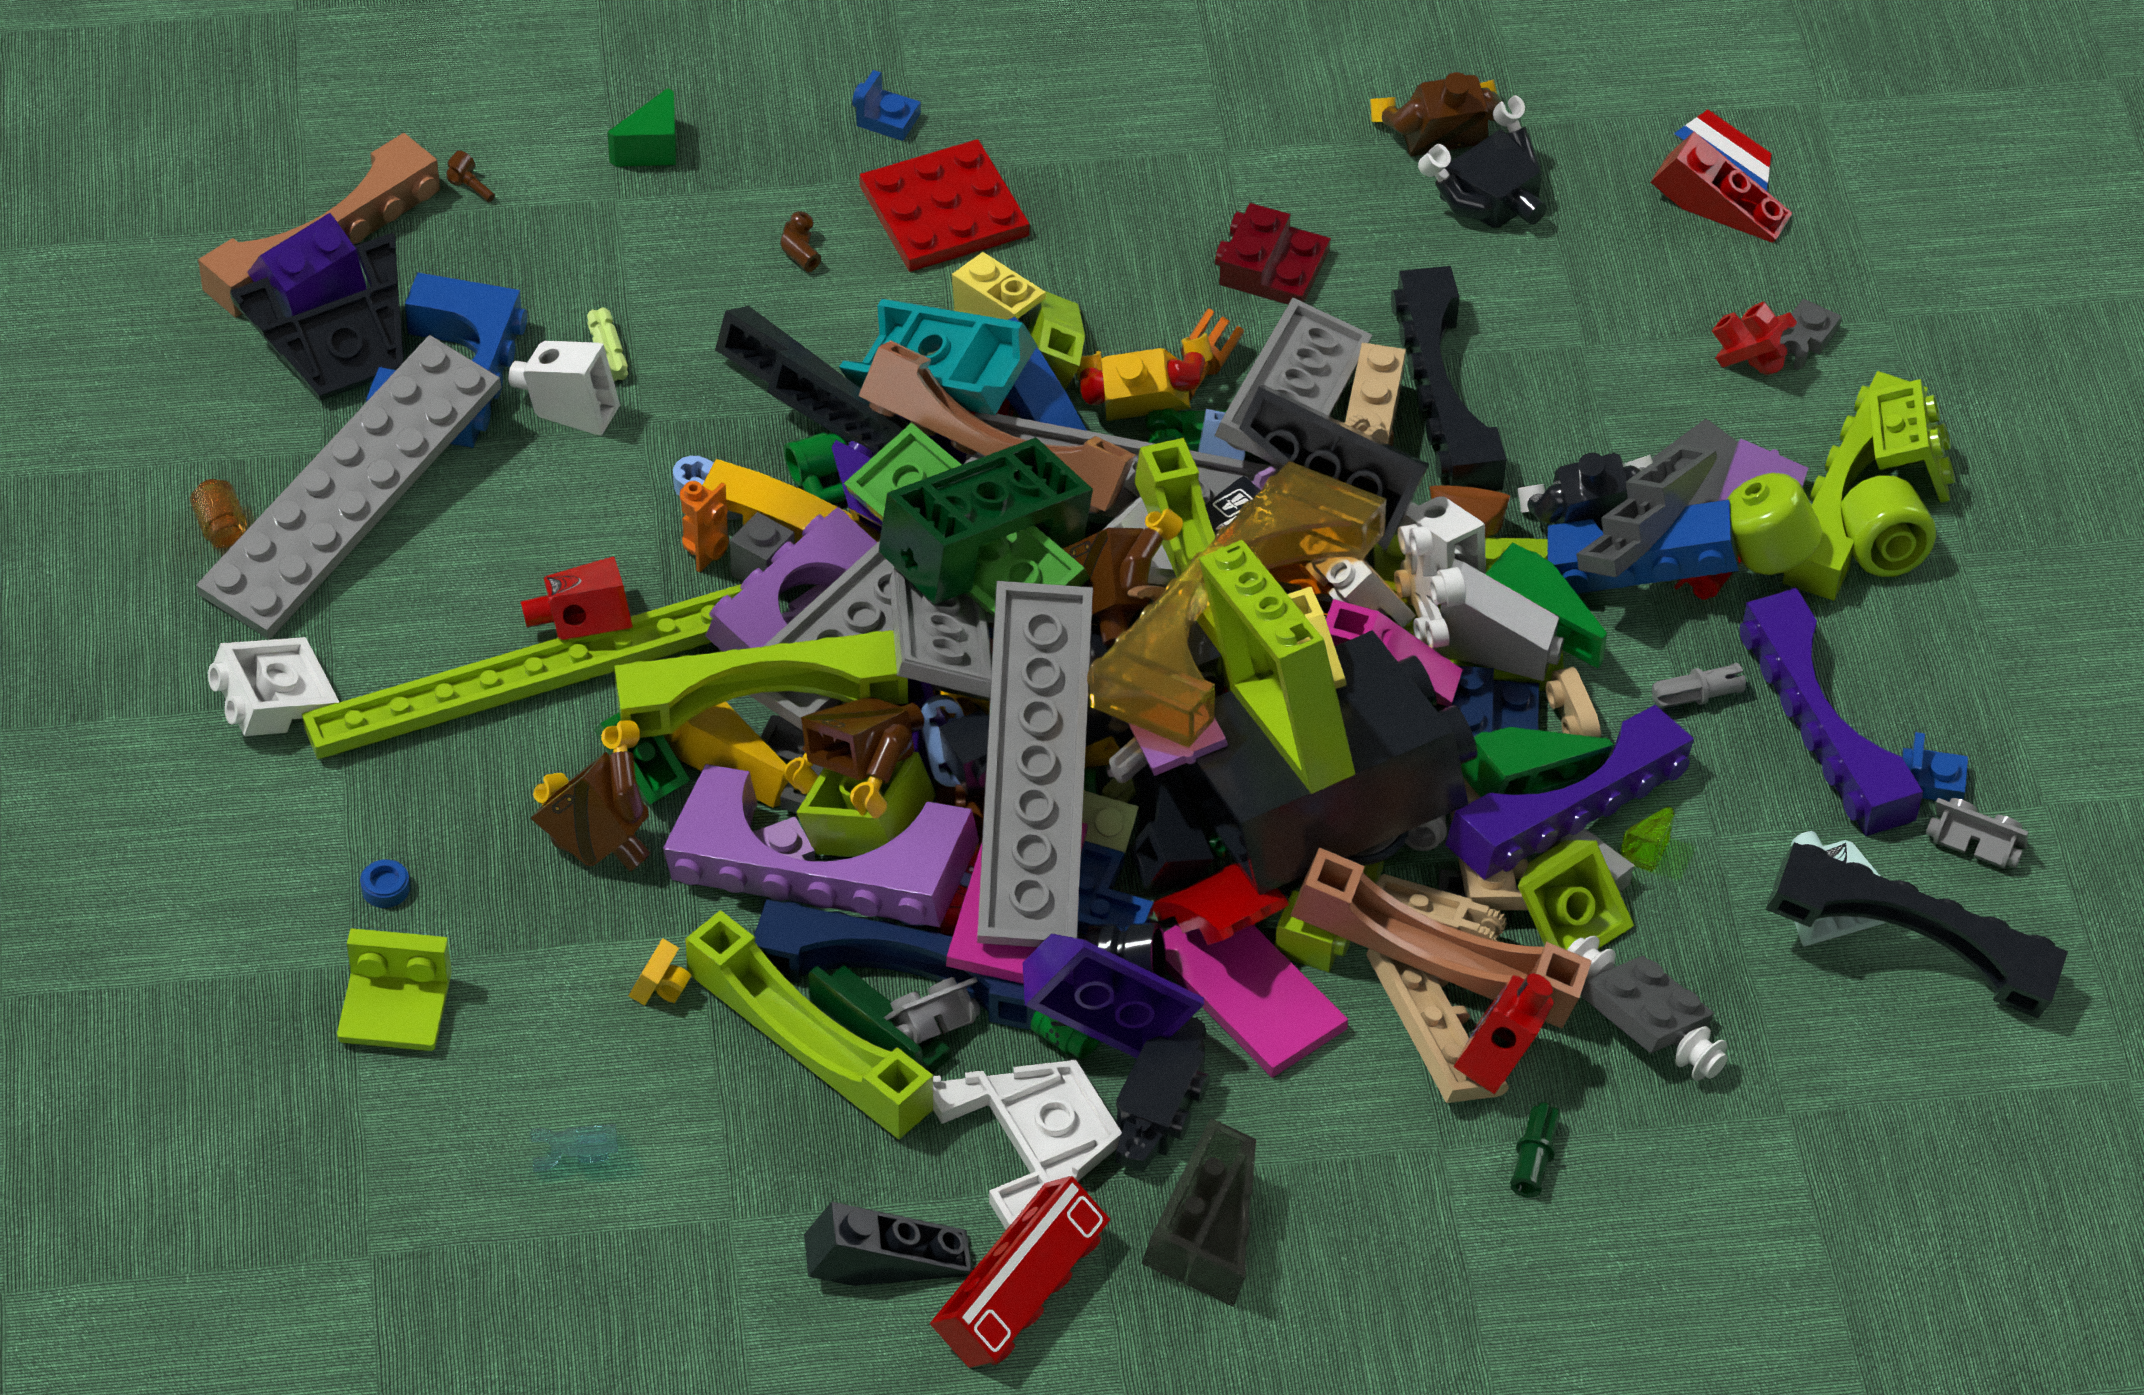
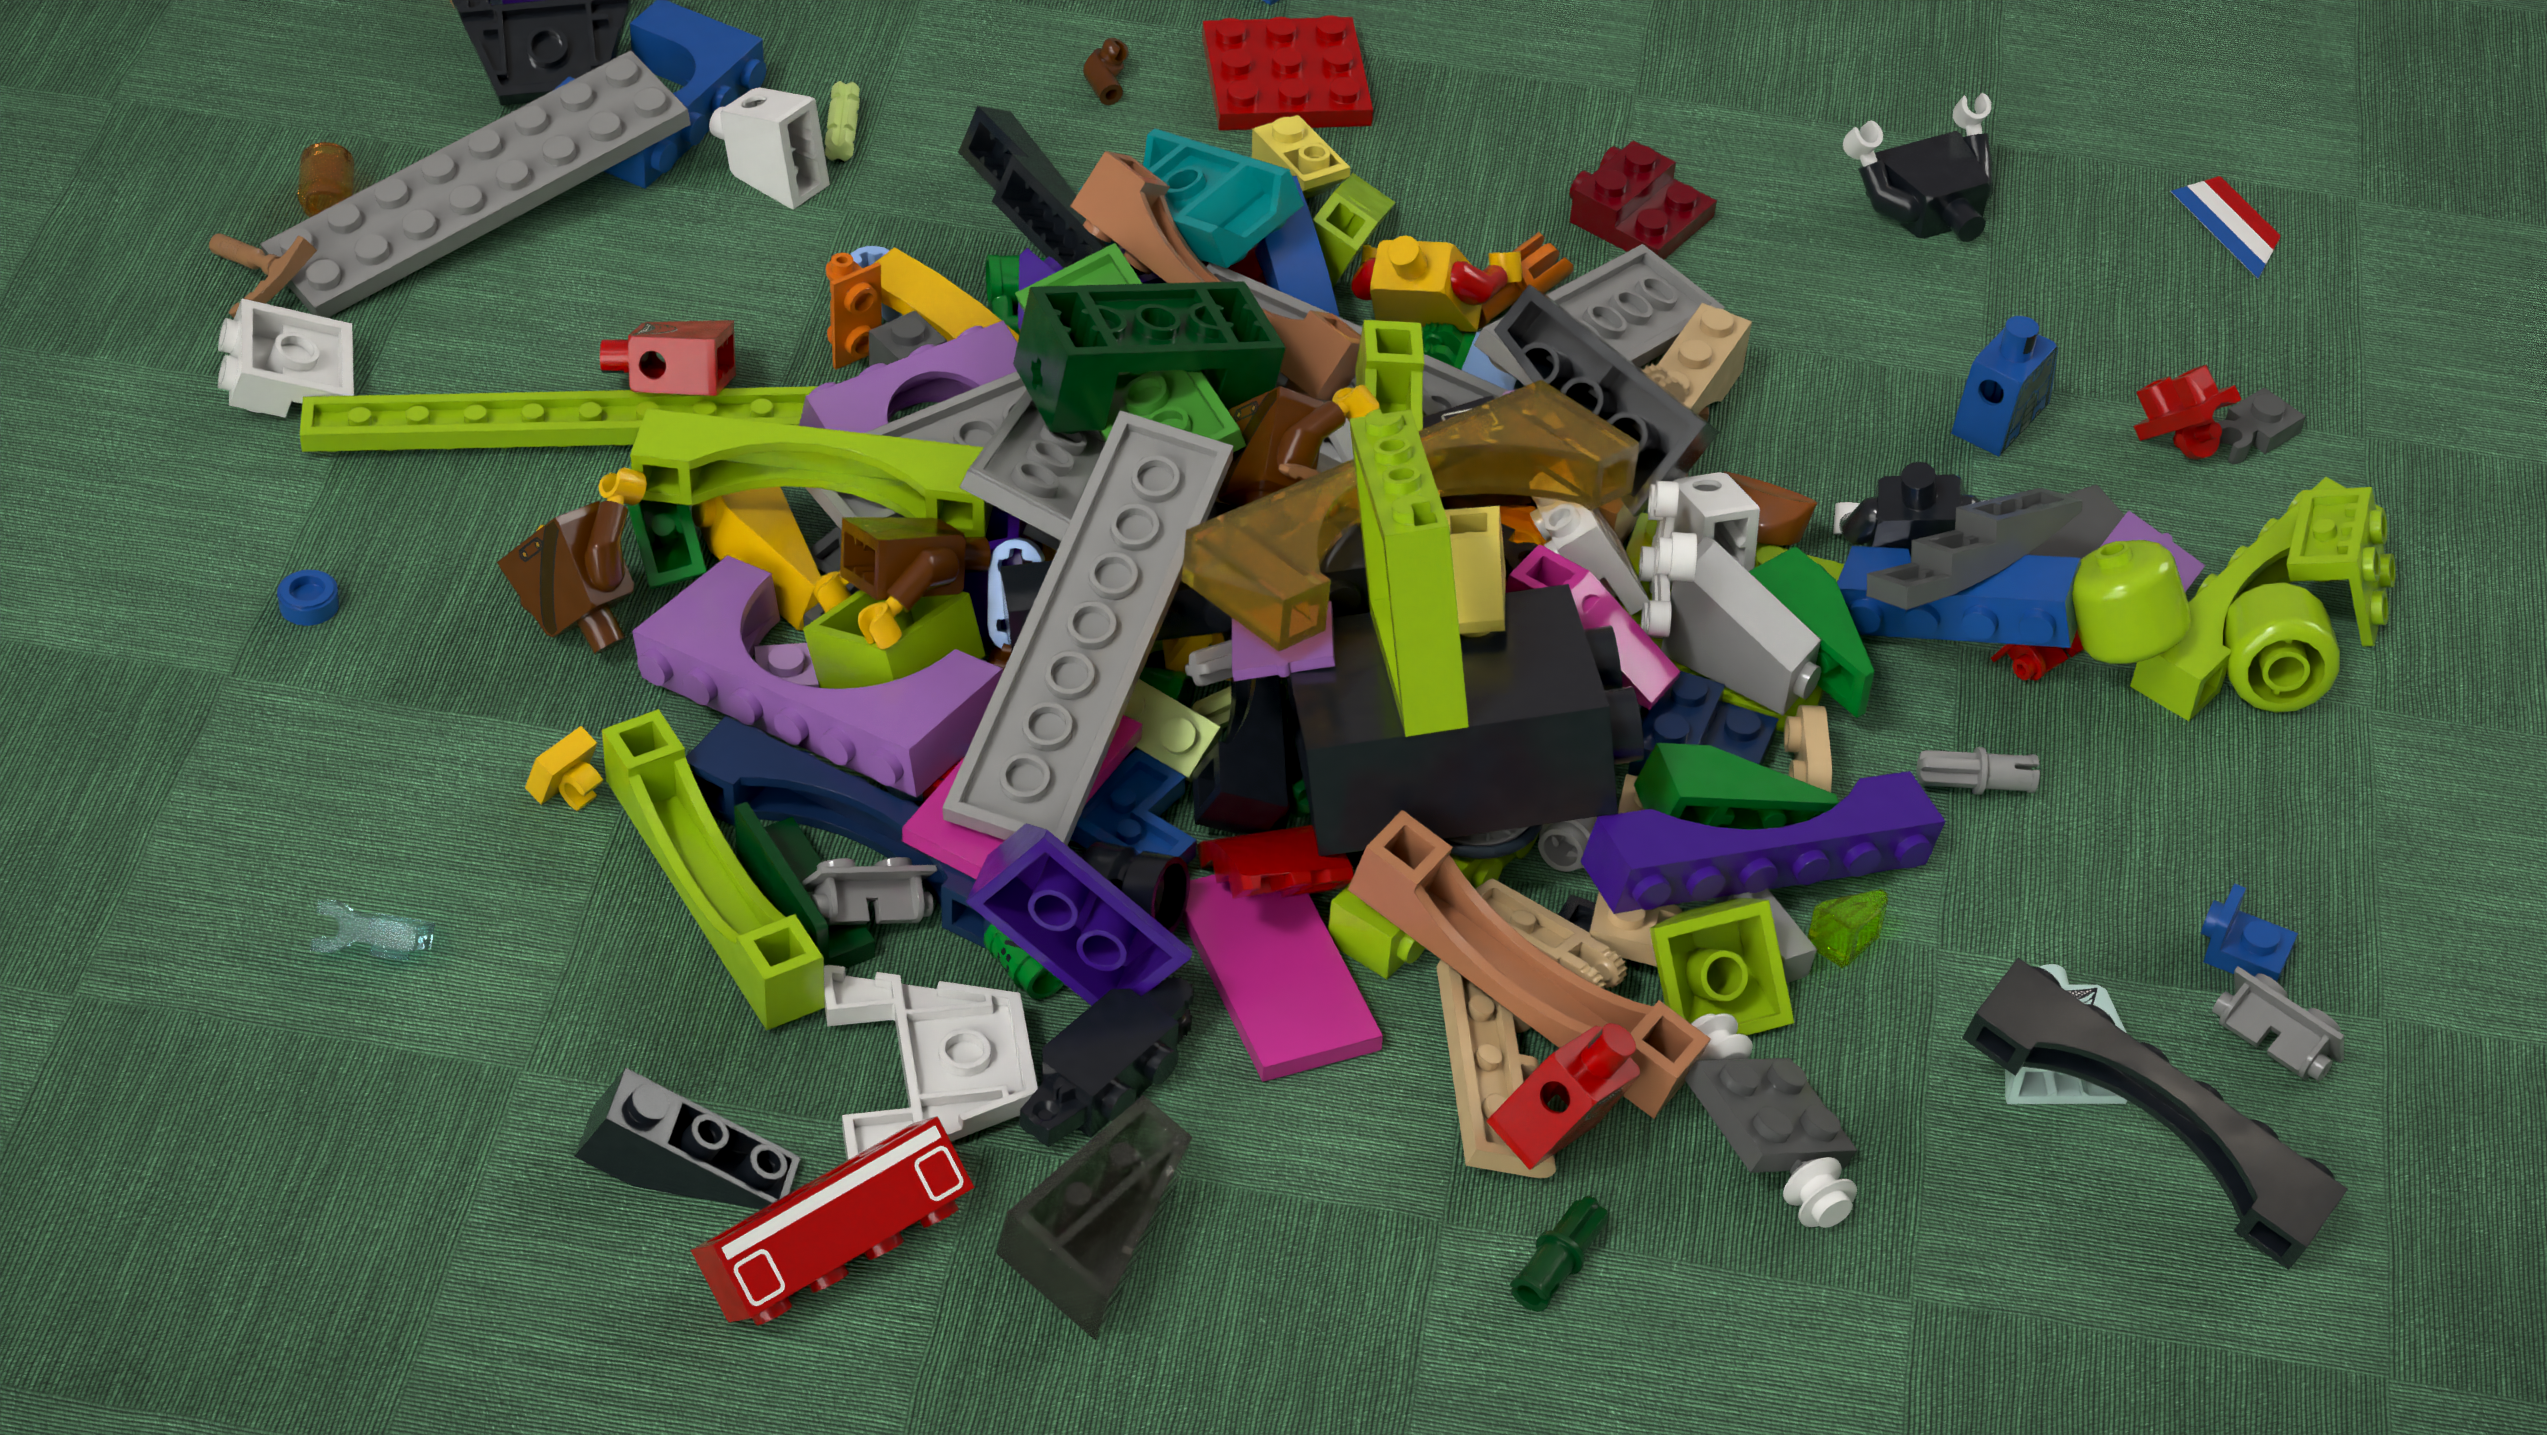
camera: 15 degrees right, 5 degrees down
lime bracket [337,928,452,1051] -> none
reddish brown torso [1370,72,1502,156] -> none
black arch [1391,266,1507,491] -> none
red slope [1650,131,1792,243] -> none
dark purple arch [1739,588,1923,836] -> none
none -> medium nougat piece [209,233,317,318]
none -> blue torso [1951,316,2058,457]

